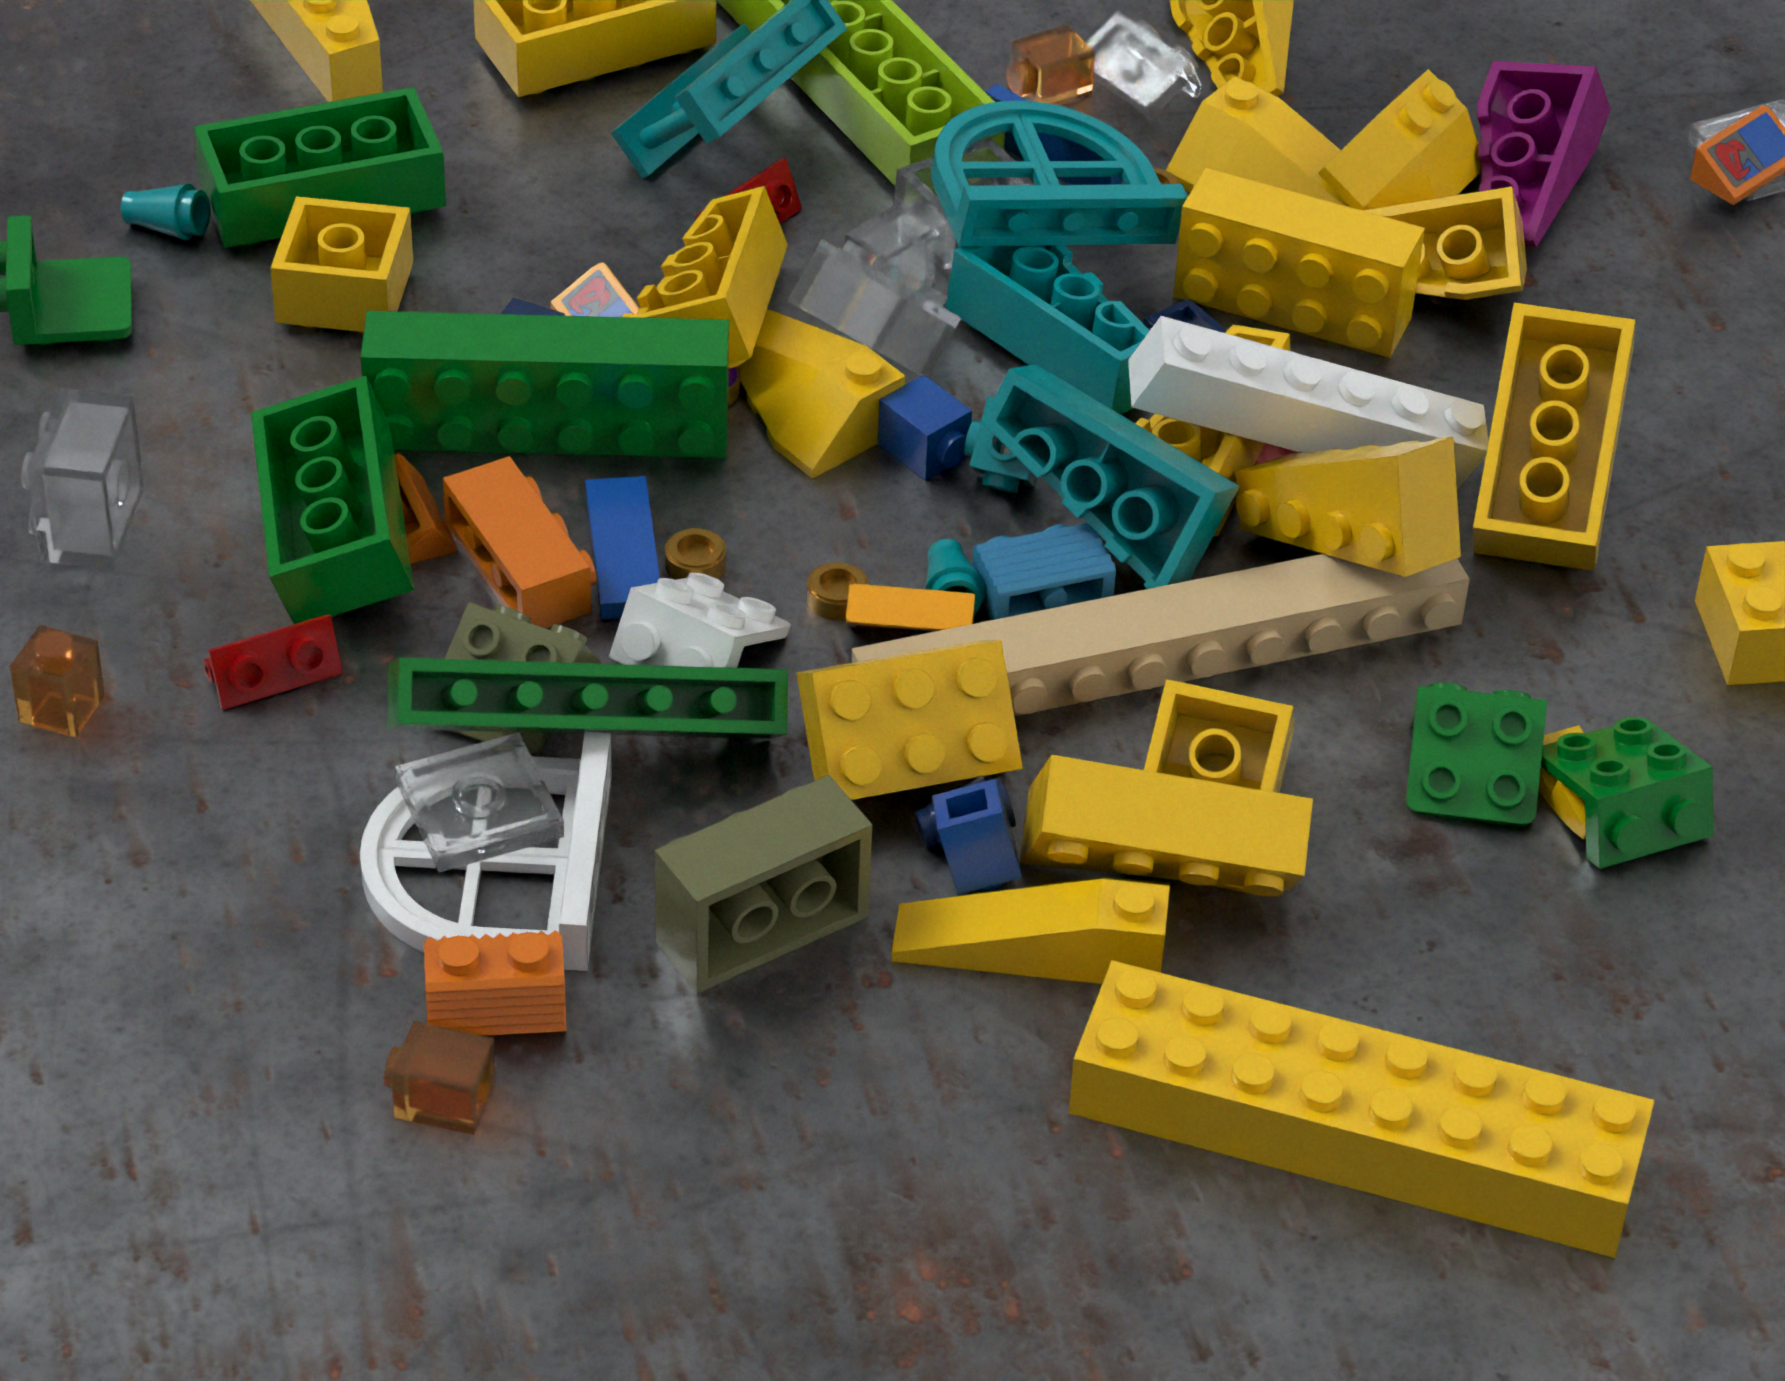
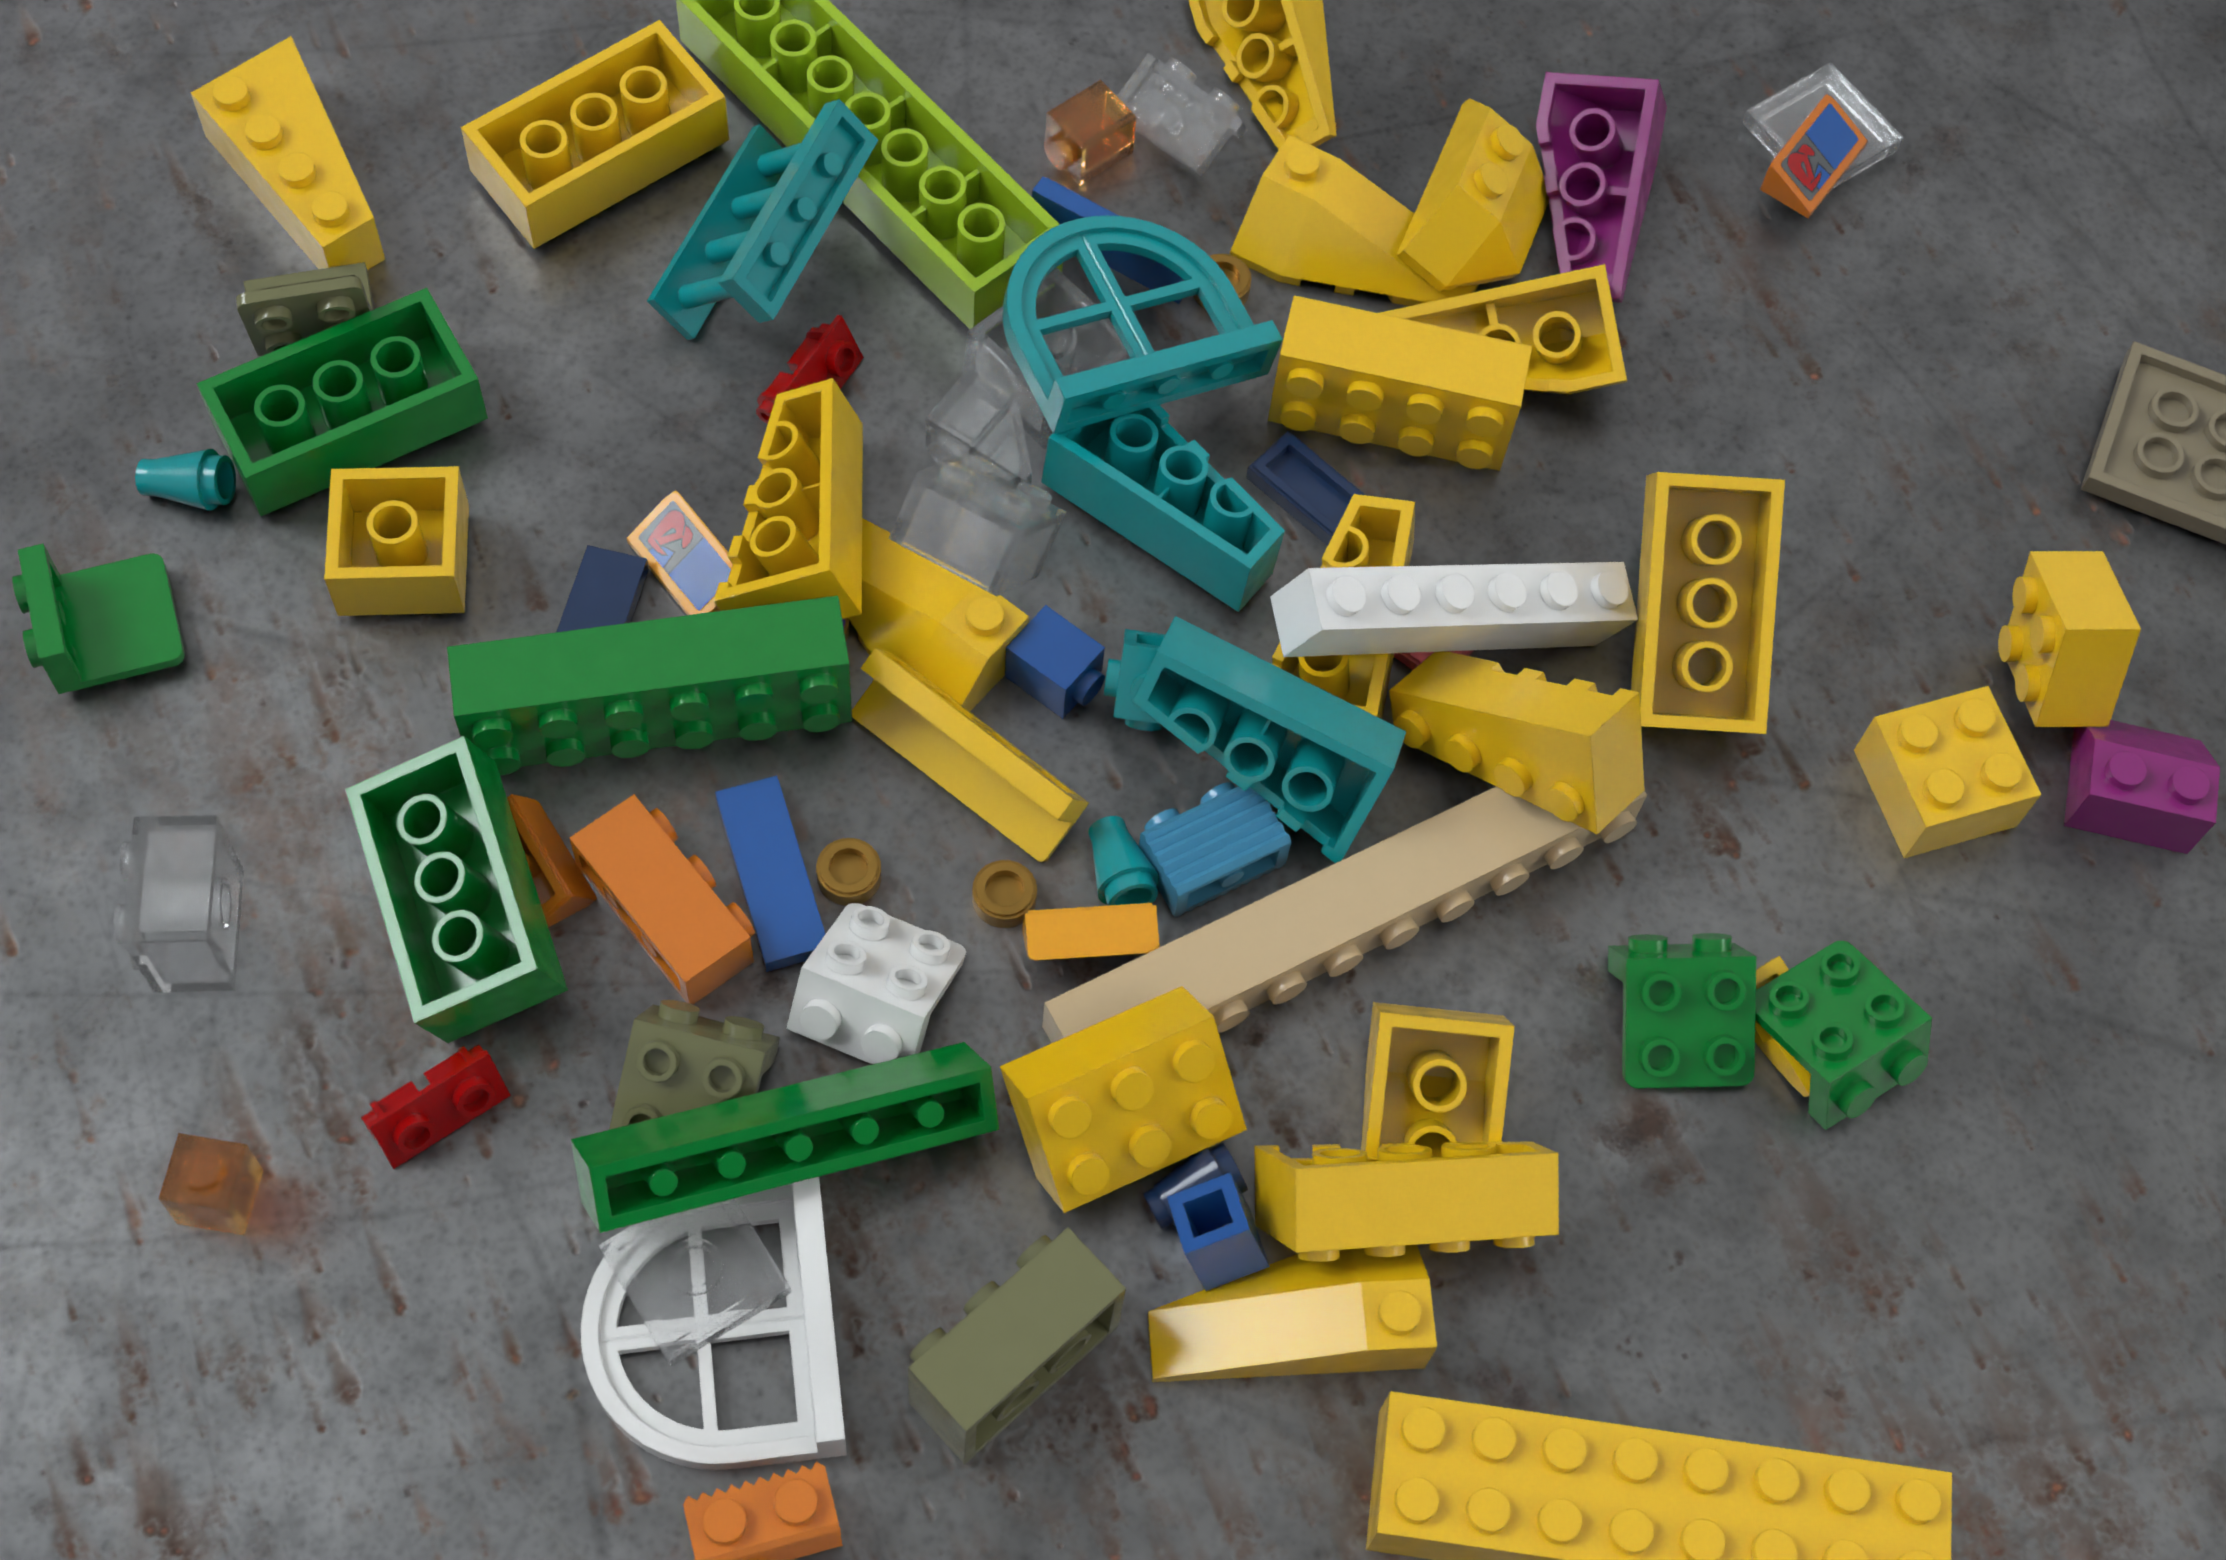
camera: 15 degrees left, 20 degrees up
none -> olive bracket [236,262,374,356]
none -> yellow panel [852,648,1089,862]

